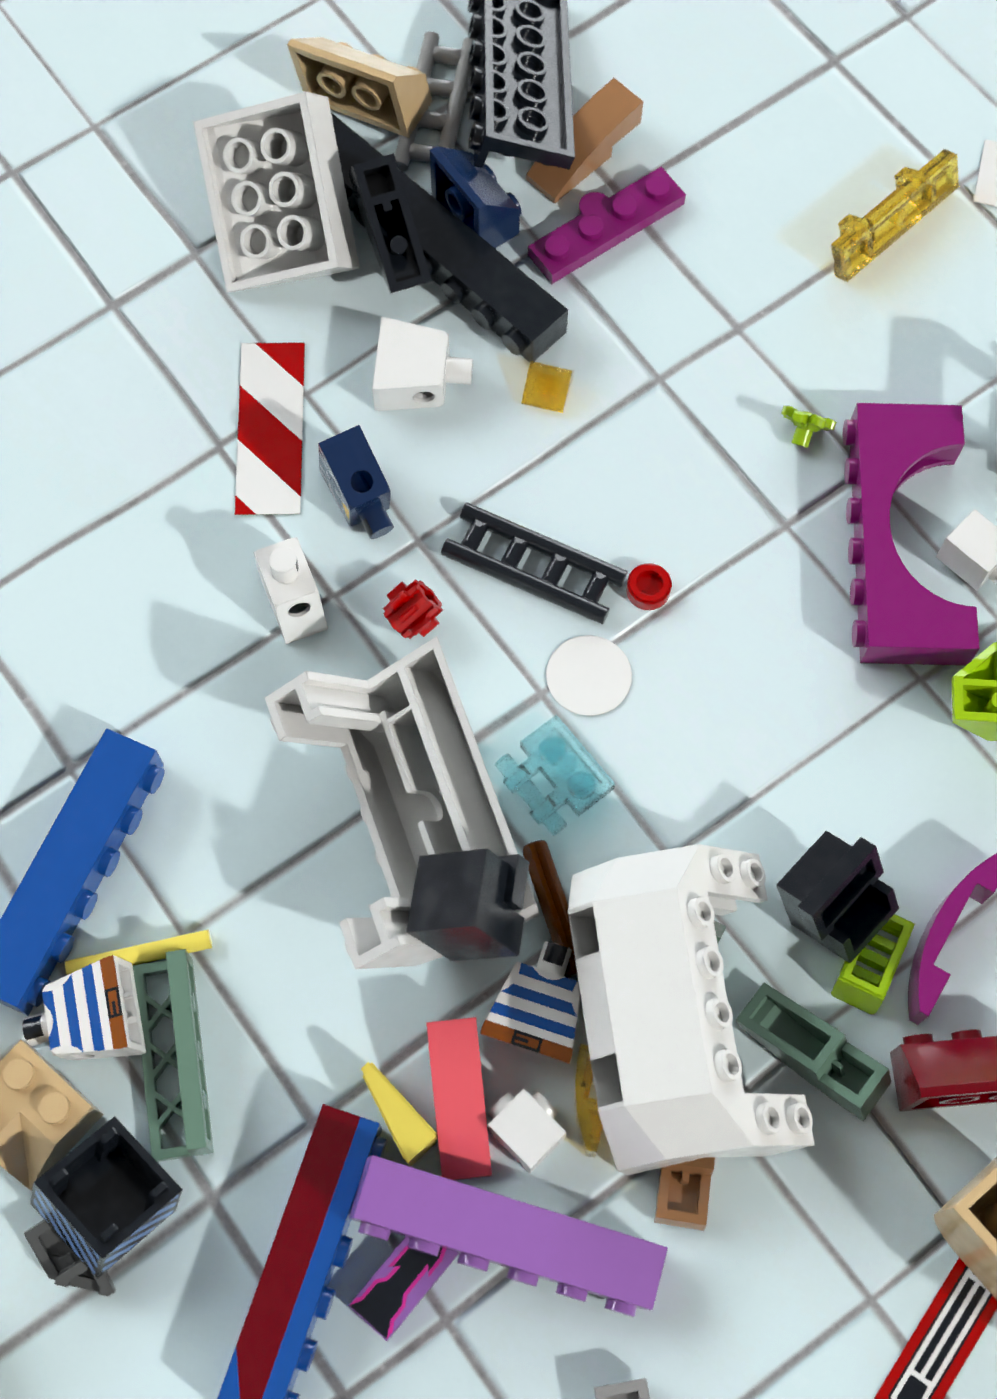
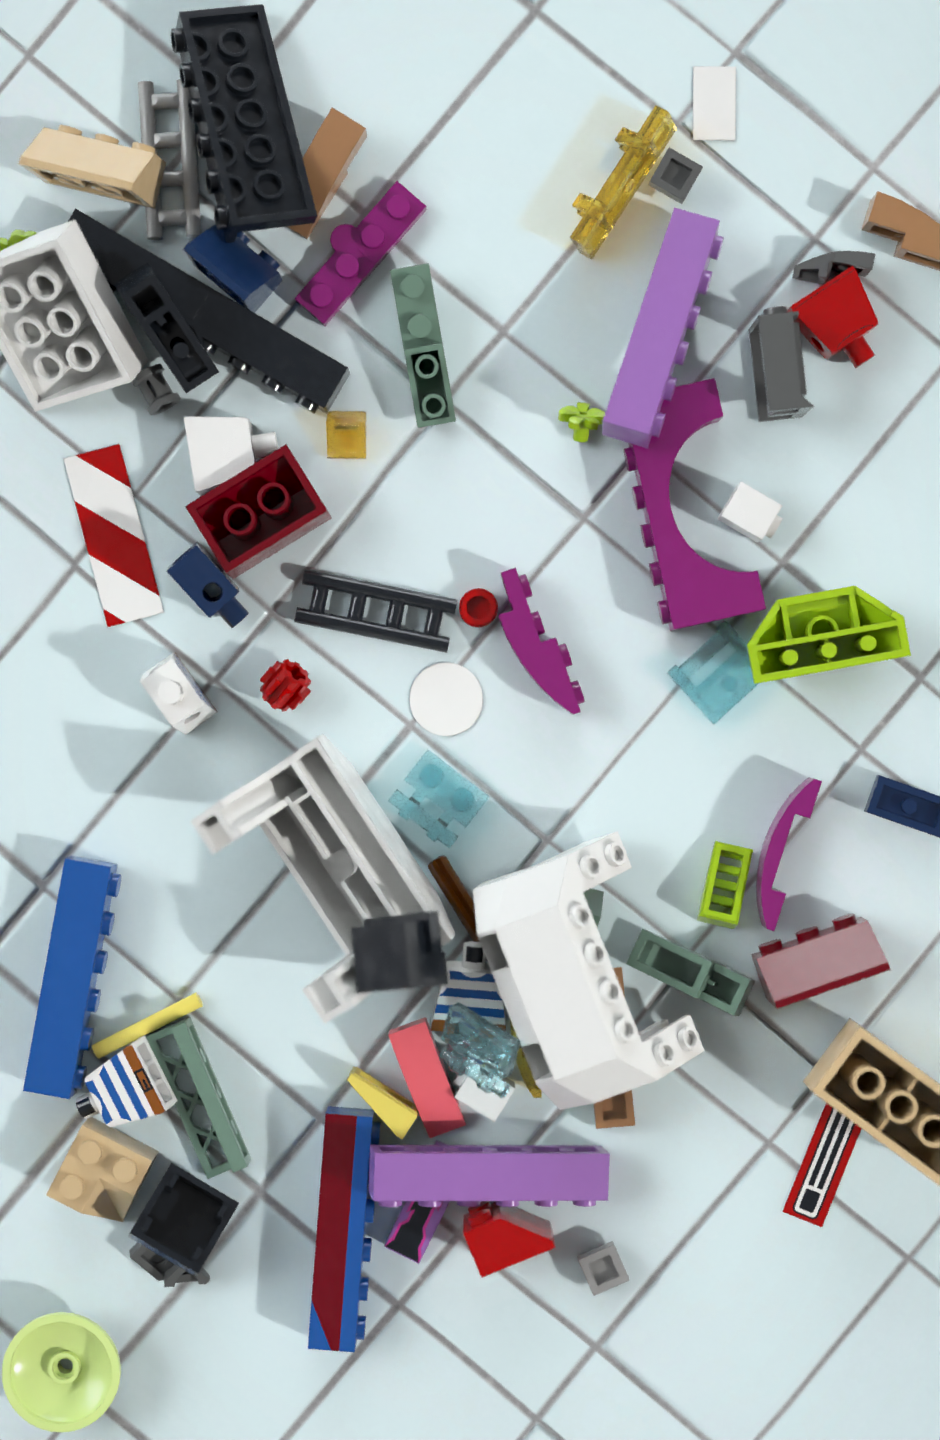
camera: 15 degrees left, 20 degrees up
black plate [776,830,899,963] -> none
none -> dark grey bush [132,364,181,416]
none -> dark red slope [185,444,332,579]
none -> sand green slope [390,263,456,428]
none -> clear light blue plate [439,1002,521,1098]
none -> red slope [463,1201,556,1278]
none -> magenta slope [498,568,585,715]
none -> medium lavender brick [602,208,724,448]
none -> dark grey tile [648,147,703,204]
none -> clear light blue plate [667,620,759,724]

